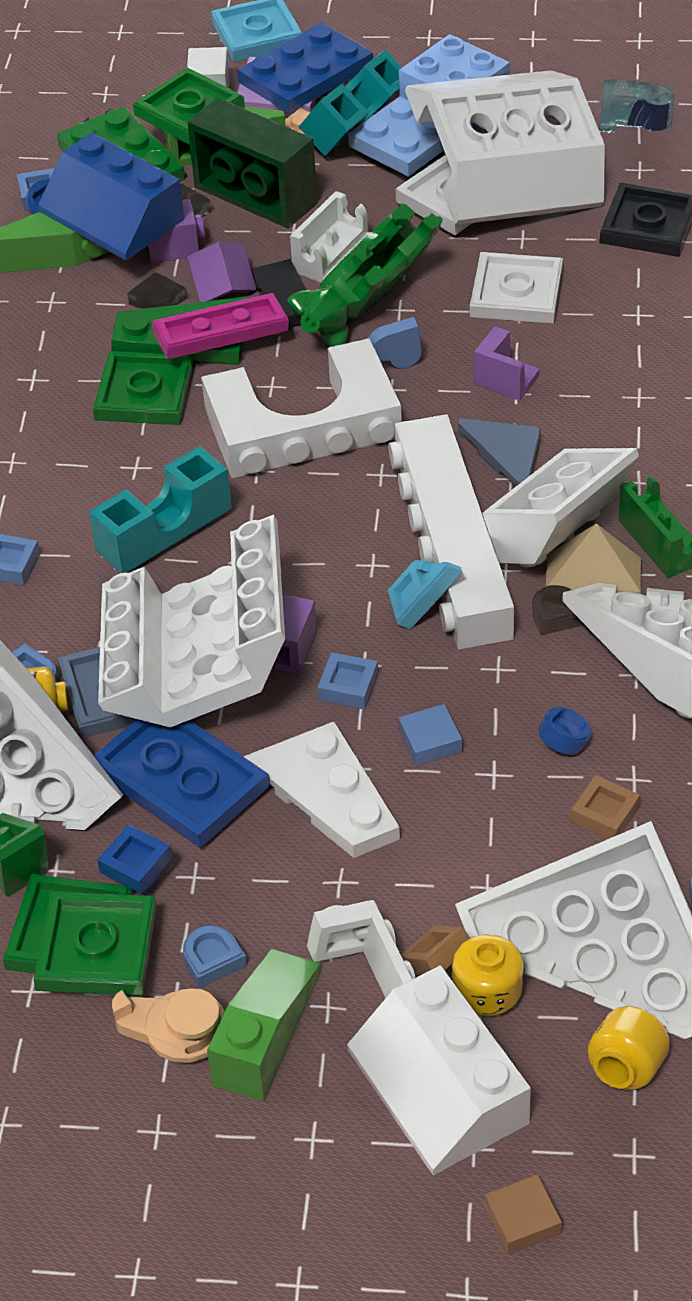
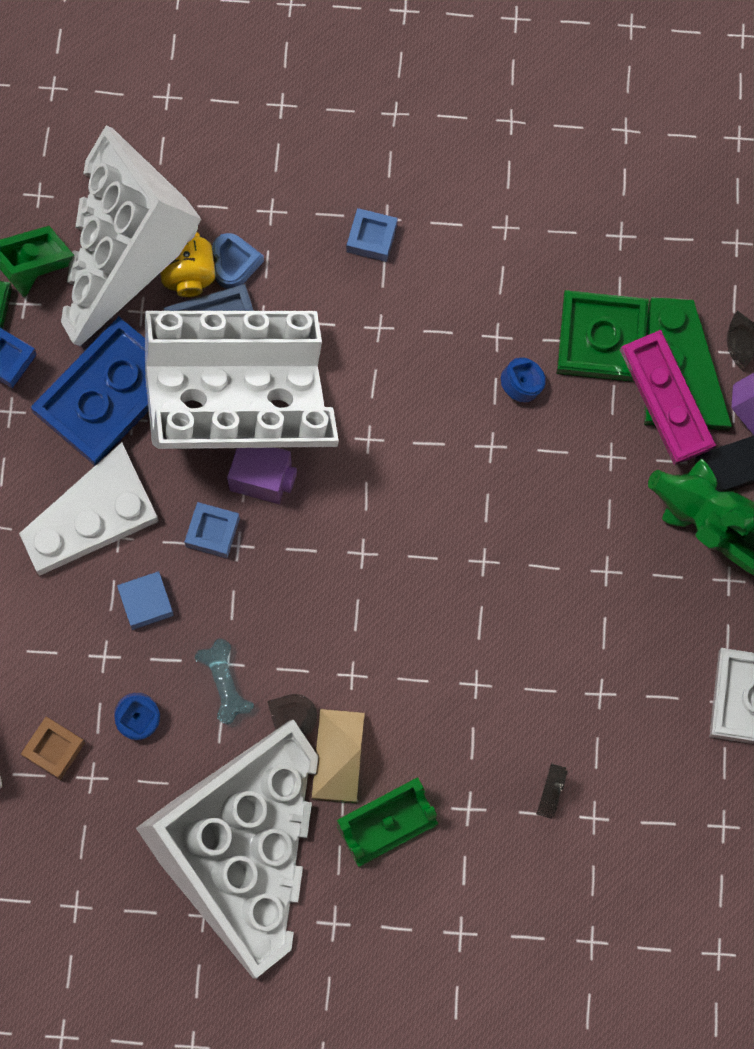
camera: 85 degrees right, 25 degrees up
teal arch [89,446,232,573] -> none
white arch [201,338,402,478] -> none
medium blue tile [368,317,422,369] -> none
white brick [388,414,514,650] -> none
medium azure tile [388,560,462,629] -> none
sand blue tile [458,418,540,486] -> none
medium lavender panel [474,326,539,401] -> none
white slope [482,448,639,567] -> none
none -> clear light blue piece [194,639,254,725]
none -> blue tile [501,358,546,402]
none -> clear smoke tile [536,763,568,819]

